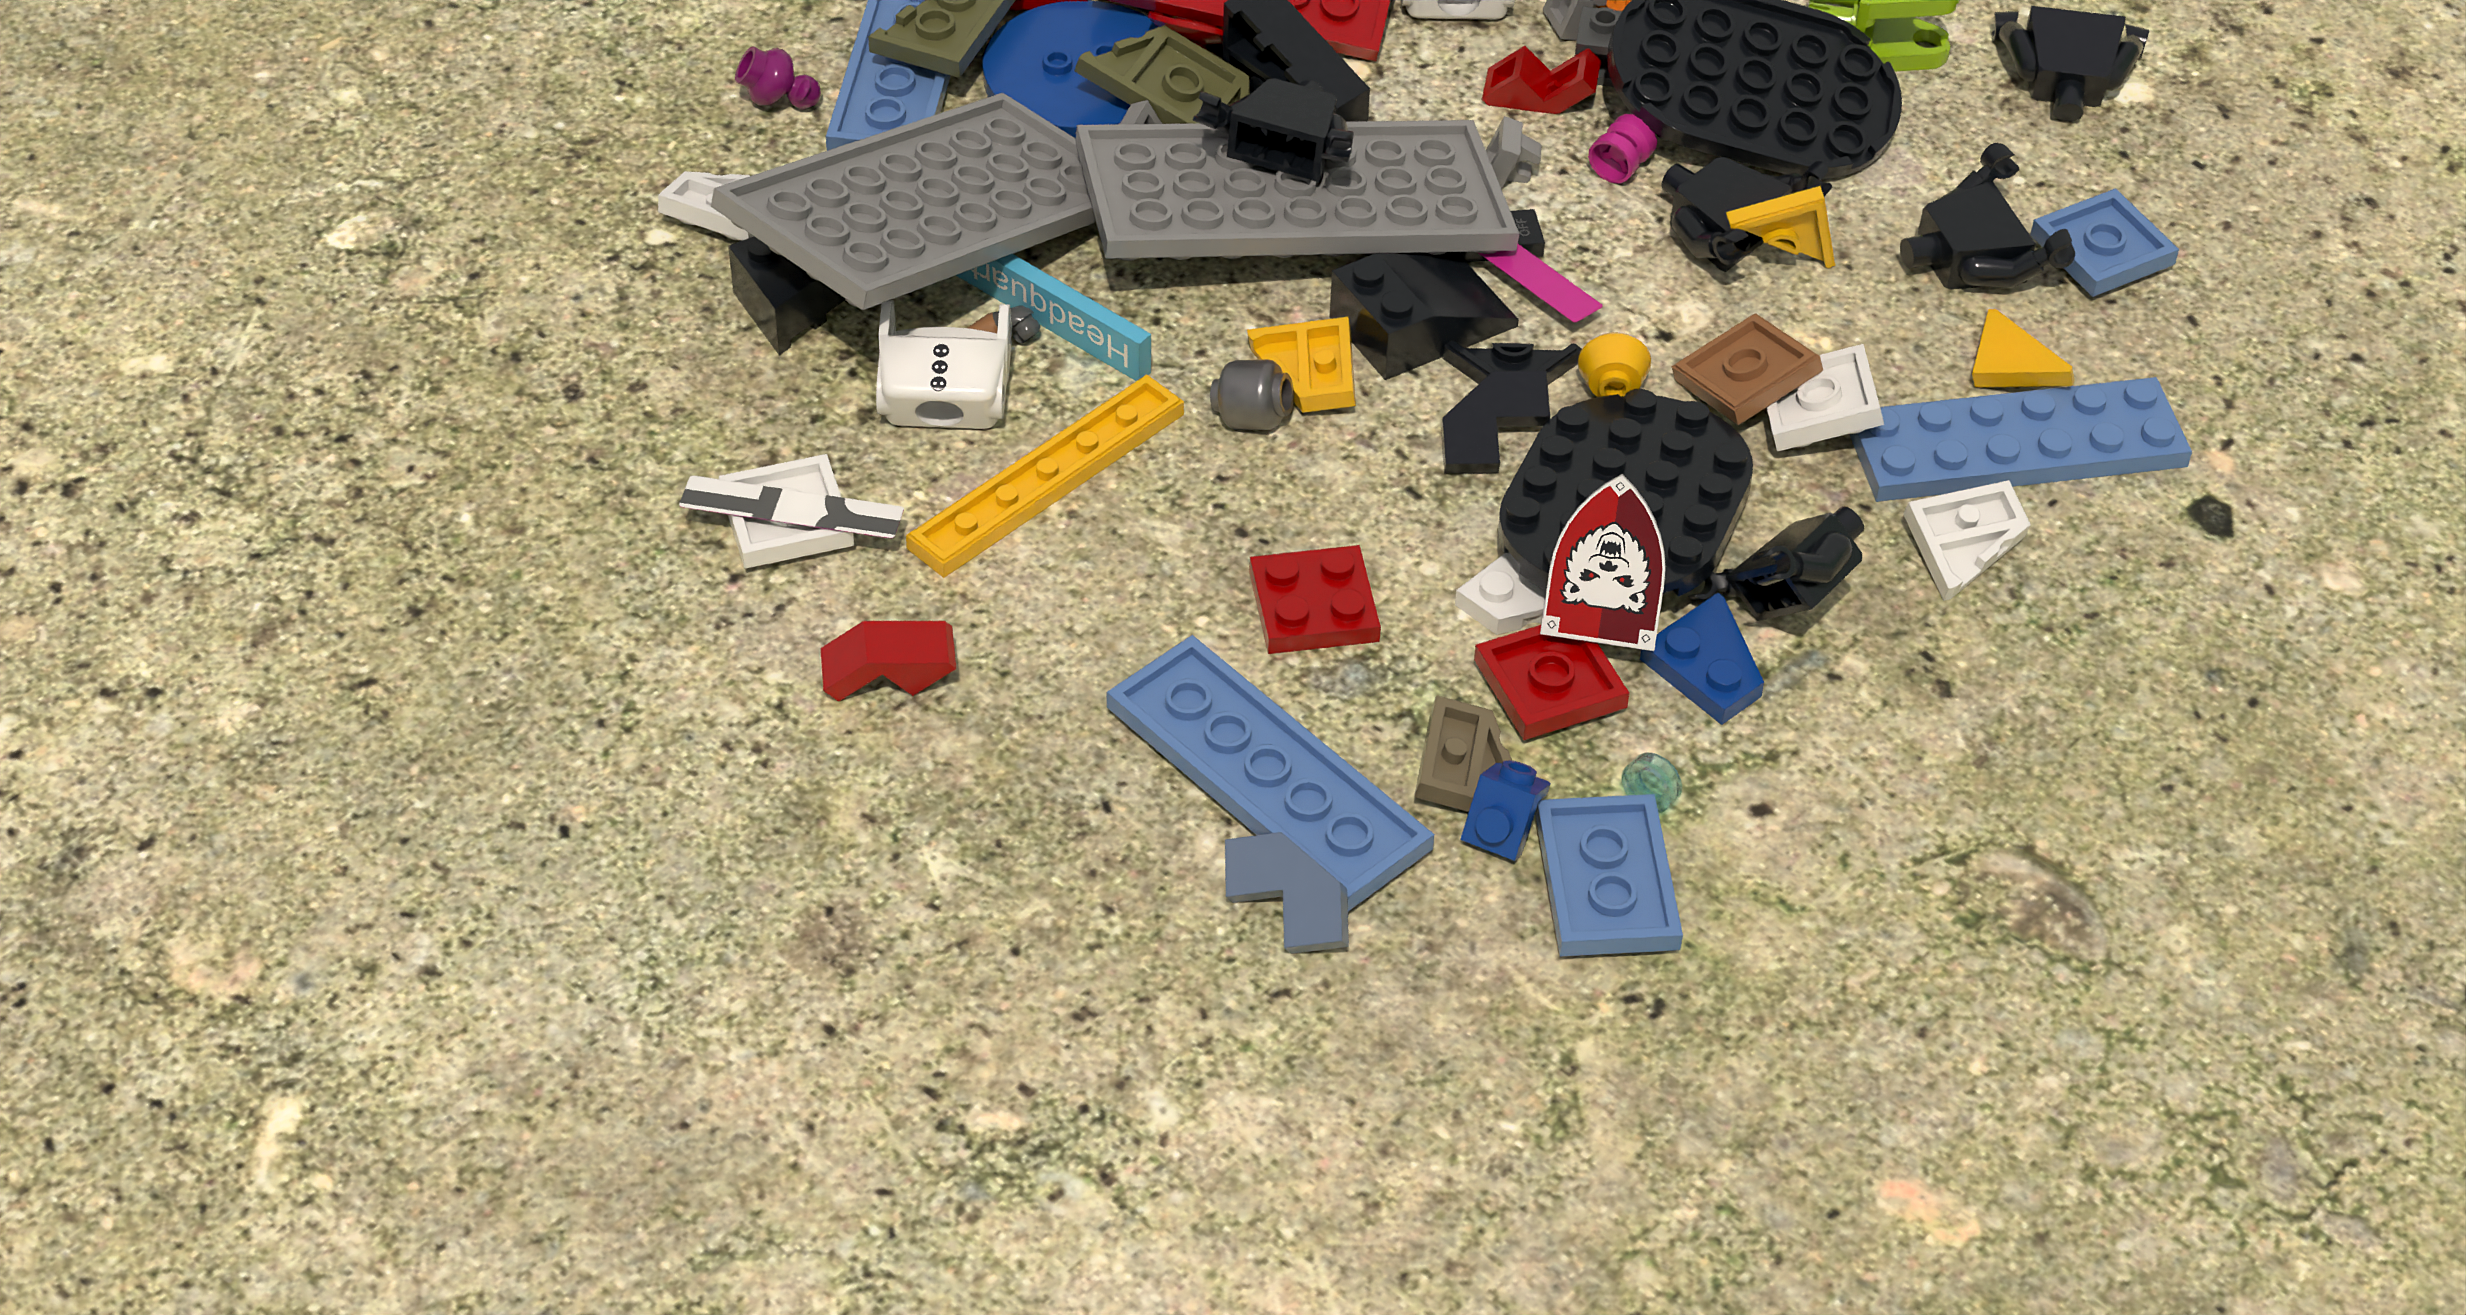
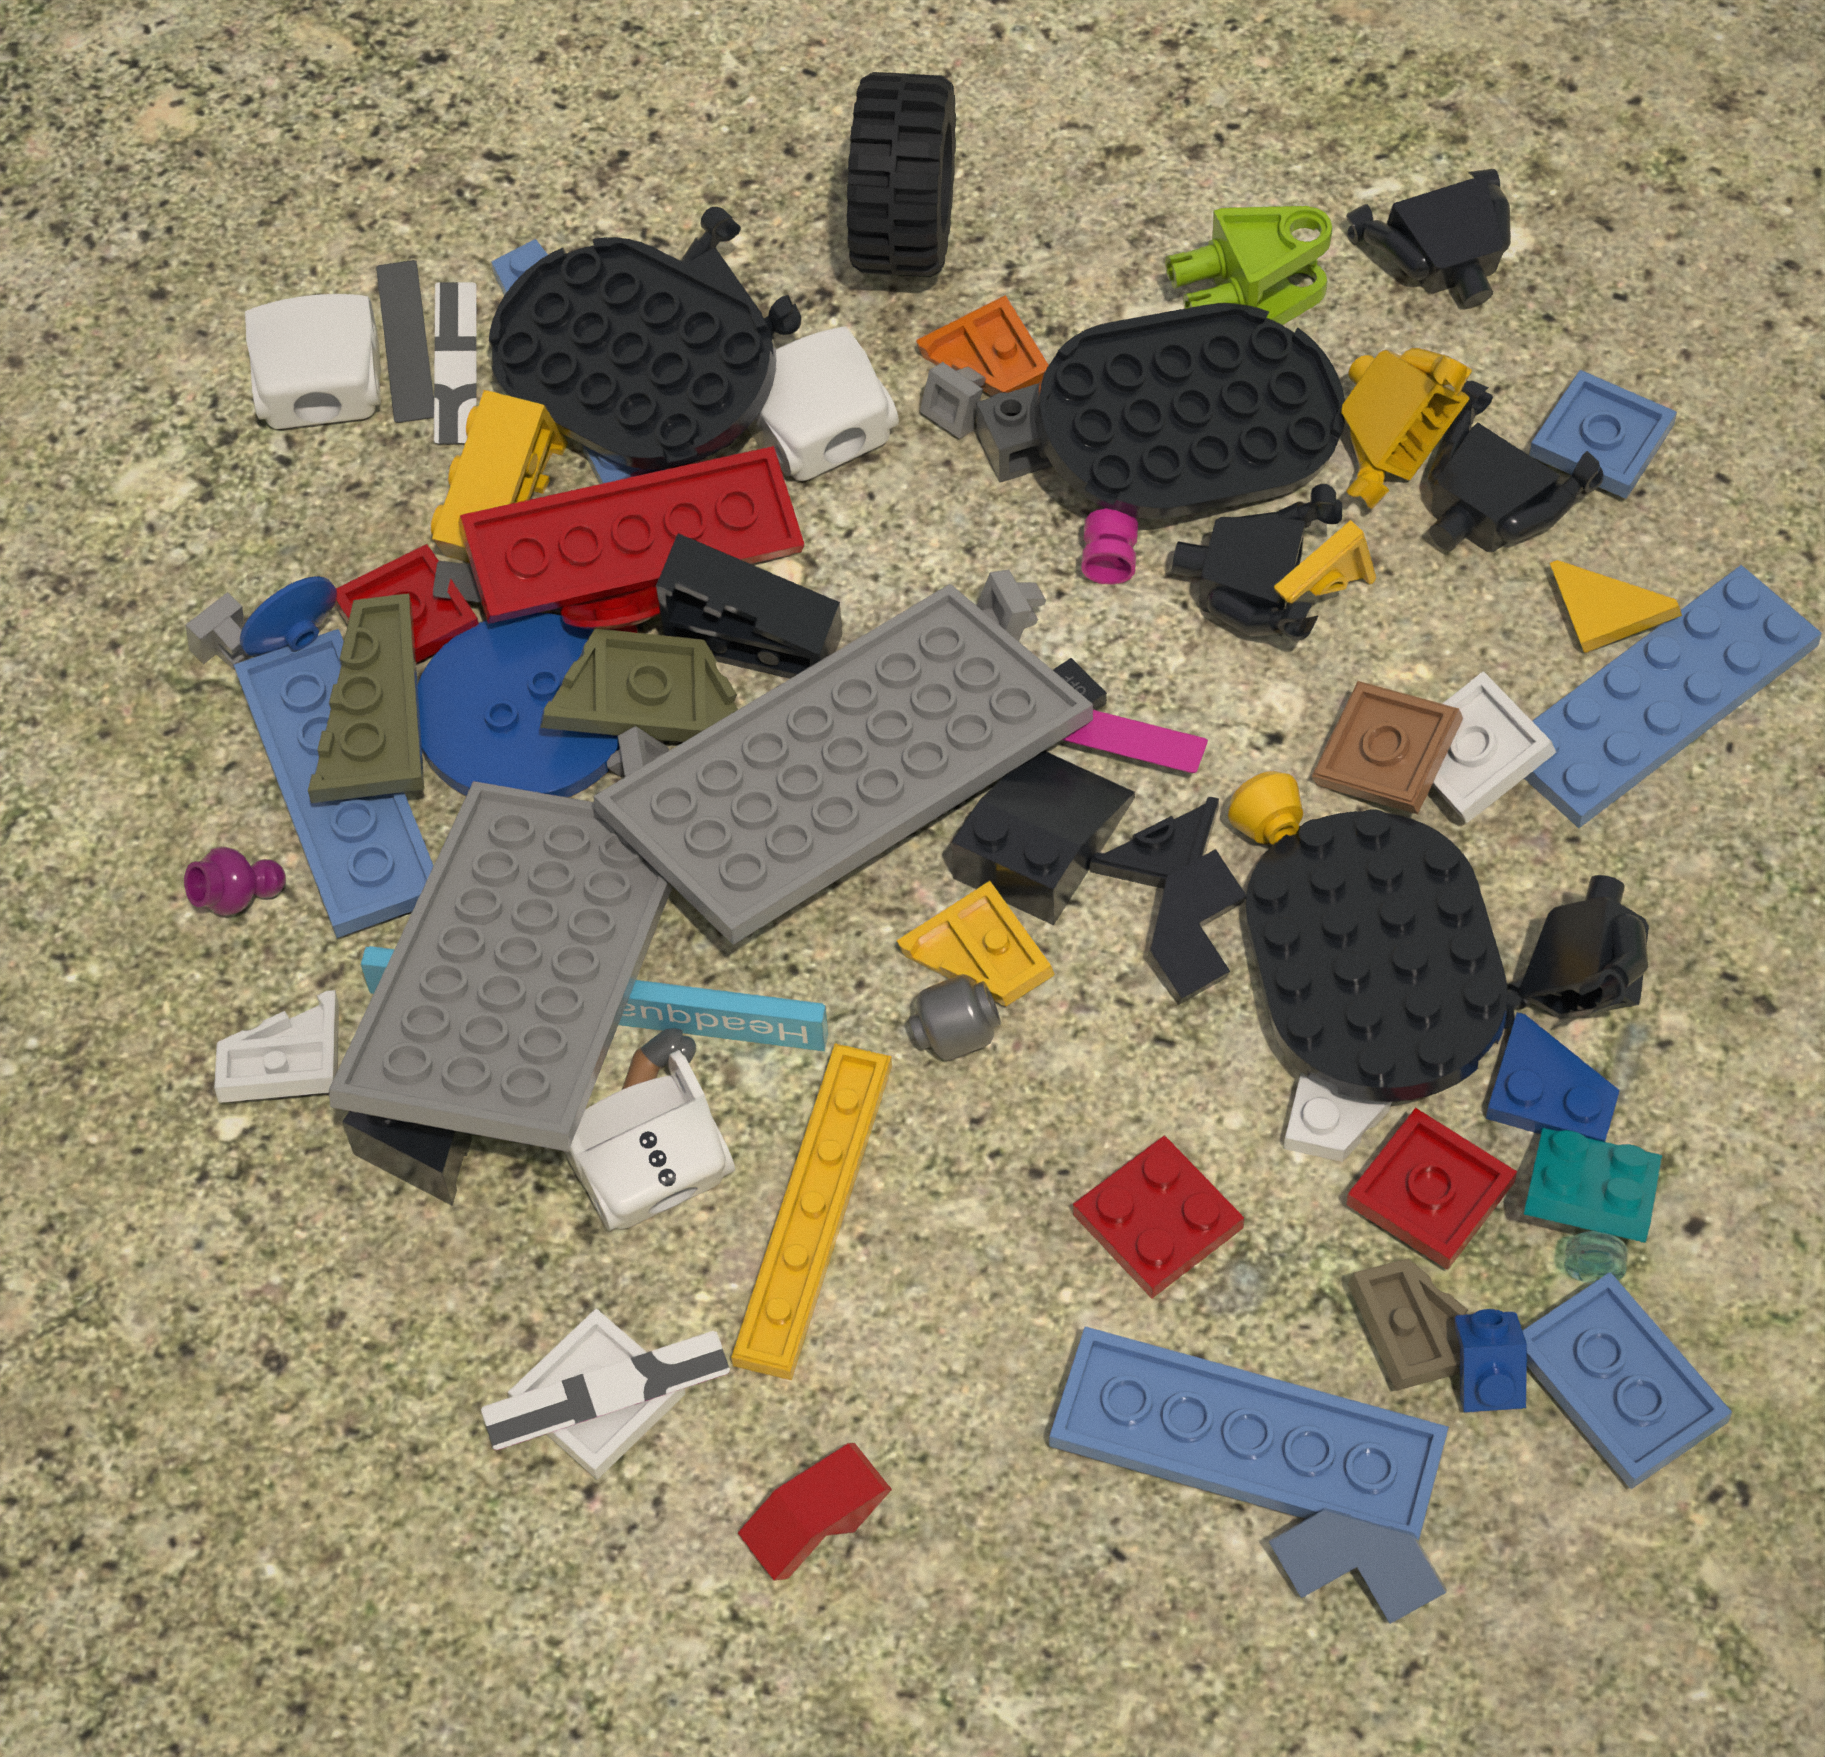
camera: 25 degrees left, 10 degrees up
black torso [1193,78,1354,182] -> none
red slope [1482,46,1601,115] -> none
shield [1540,474,1666,651] -> none
white wing [1903,480,2031,601] -> none
none -> yellow torso [1341,348,1472,509]
none -> teal plate [1523,1128,1662,1243]

